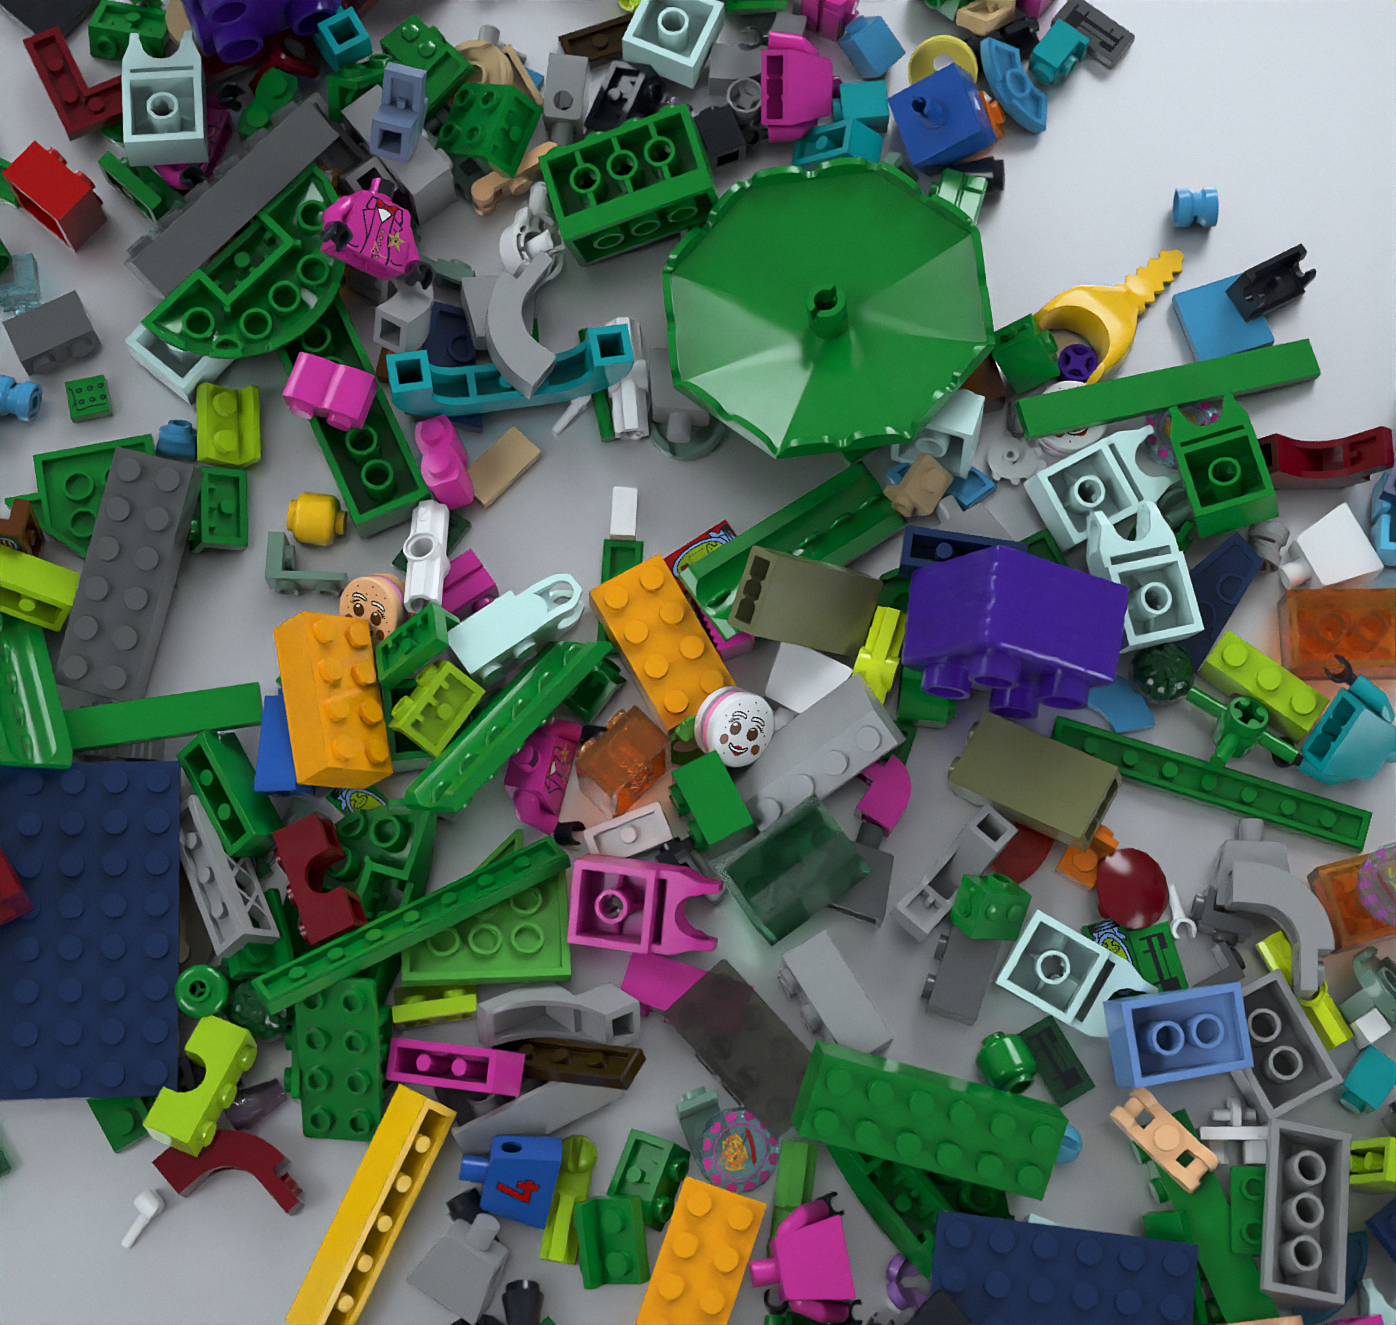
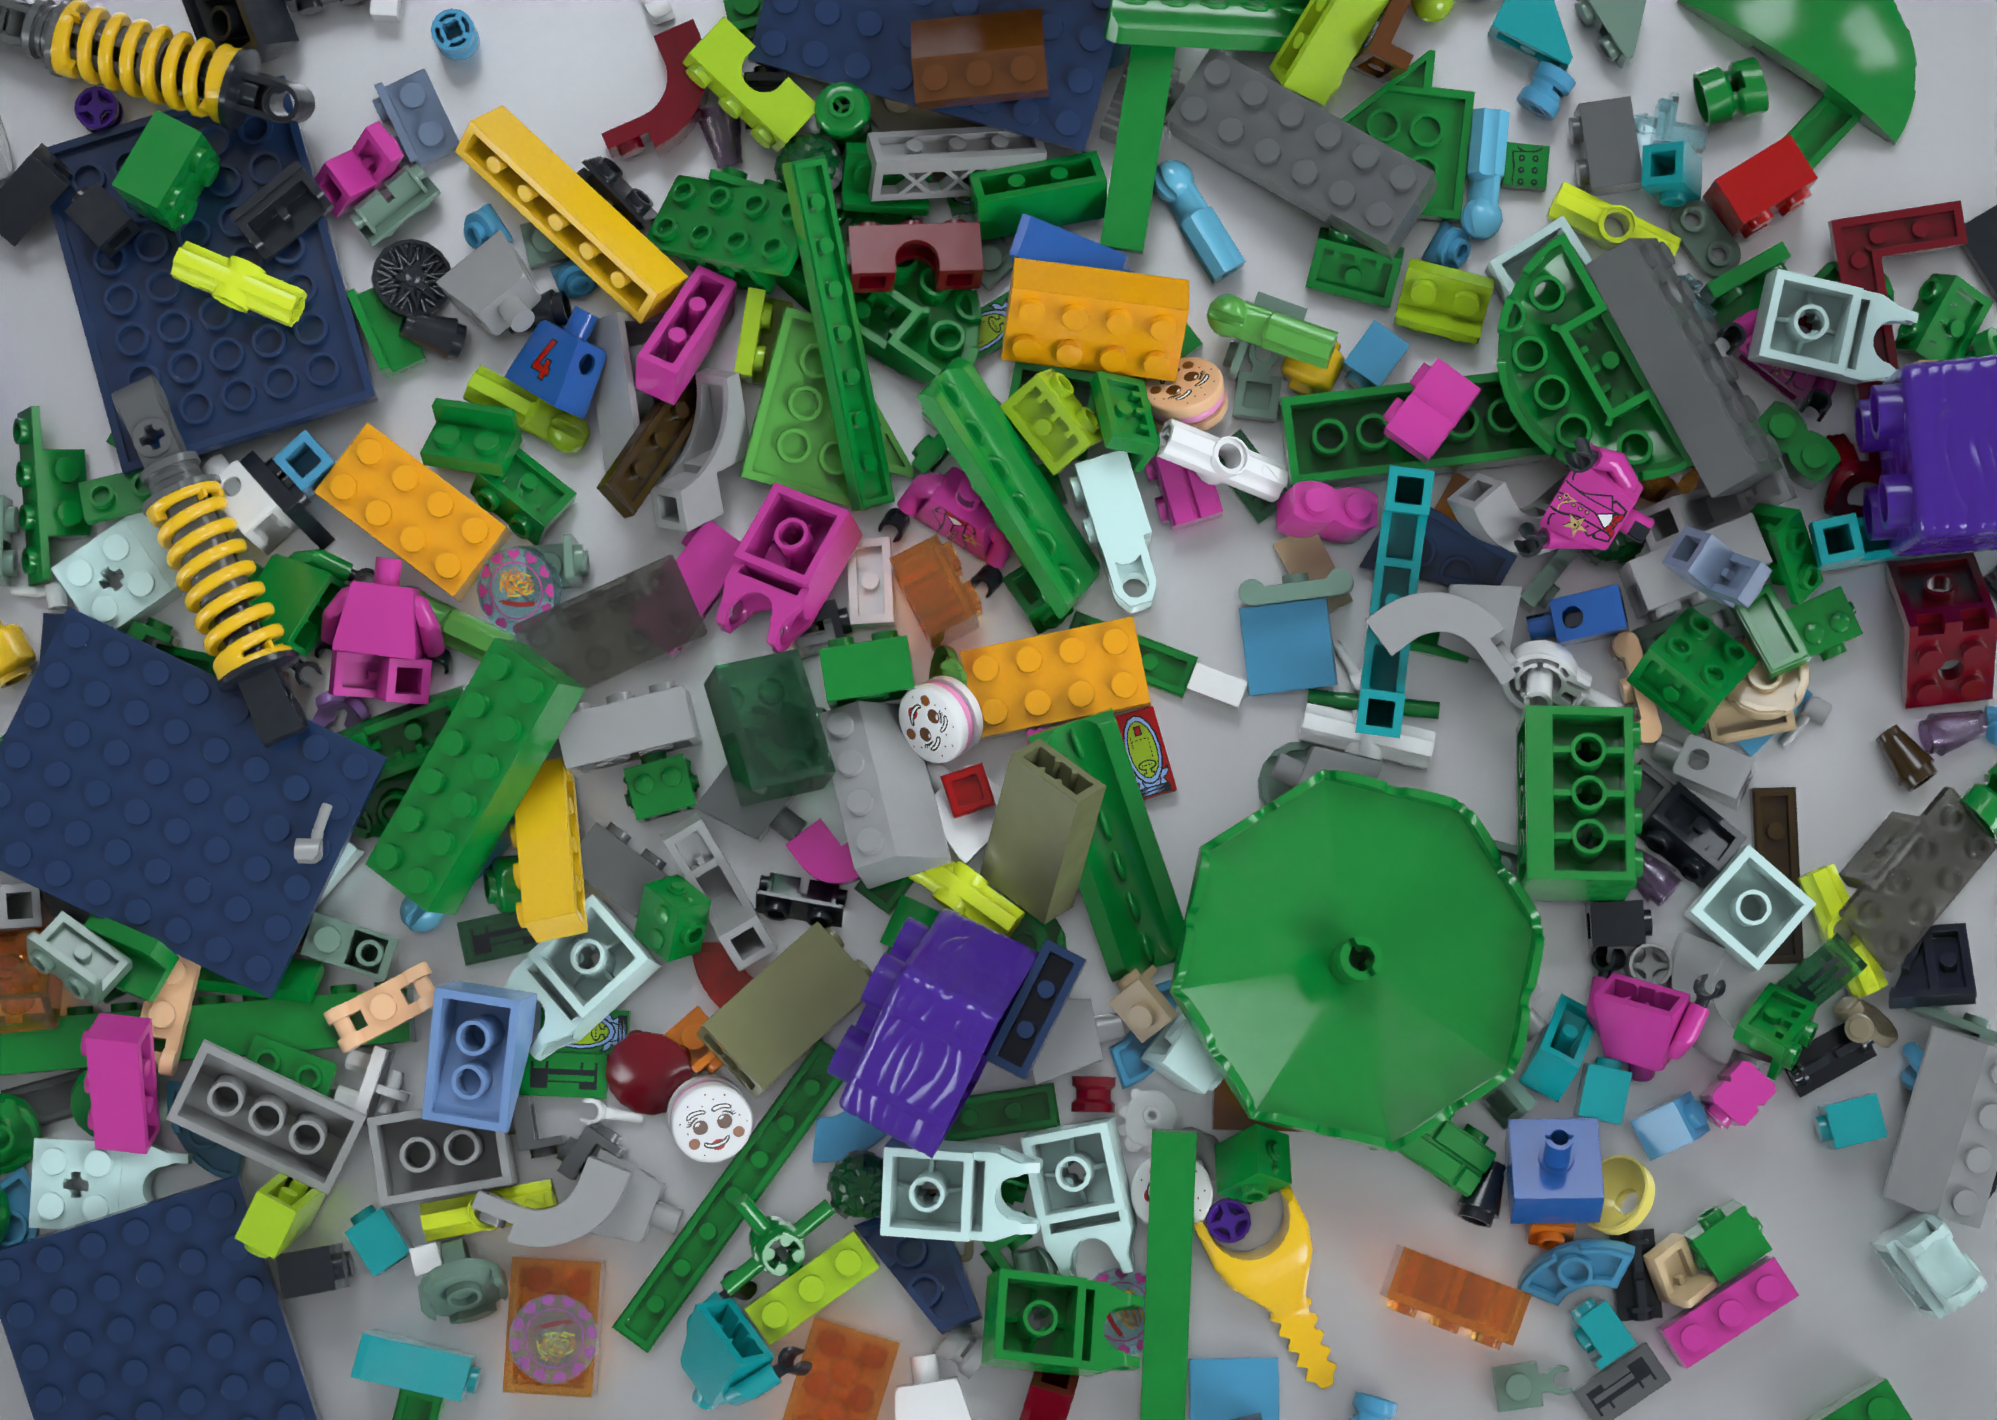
camera: 115 degrees right, 10 degrees up
none -> light grey hand [294,803,333,864]
none -> sand green slope [300,912,400,982]
none -> dark pink brick [328,650,432,704]
none -> dark azure plate [463,203,514,249]
none -> yellow brick [510,757,588,943]
none -> sand green plate [520,222,570,270]
none -> dark azure plate [550,259,598,298]
none -> black hinge [577,156,658,233]
none -> green head [623,751,700,823]
none -> white head [666,1074,753,1163]
none -> black hinge [755,872,848,928]
none -> reddish brown slope [910,8,1050,110]
none -> green bracket [911,412,950,475]
none -> red tile [940,763,996,819]
none -> dark red wheel [1071,1076,1116,1113]
none -> medium azure piece [1153,160,1246,283]
none -> bright green piece [1207,294,1339,369]
none -> sand green plate [1232,344,1282,422]
none -> sand green plate [1238,568,1354,607]
none -> dark azure tile [1239,598,1338,696]
none -> dark azure brick [1342,320,1410,389]
none -> clear orange brick [1380,1244,1532,1350]
none -> medium azure piece [1460,108,1510,240]
none -> sand green plate [1491,1361,1573,1412]
none -> blue torso [1526,584,1630,647]
none -> neon yellow piece [1546,181,1682,256]
none -> teal brick [1641,140,1703,207]
none -> sand green plate [1668,200,1741,279]

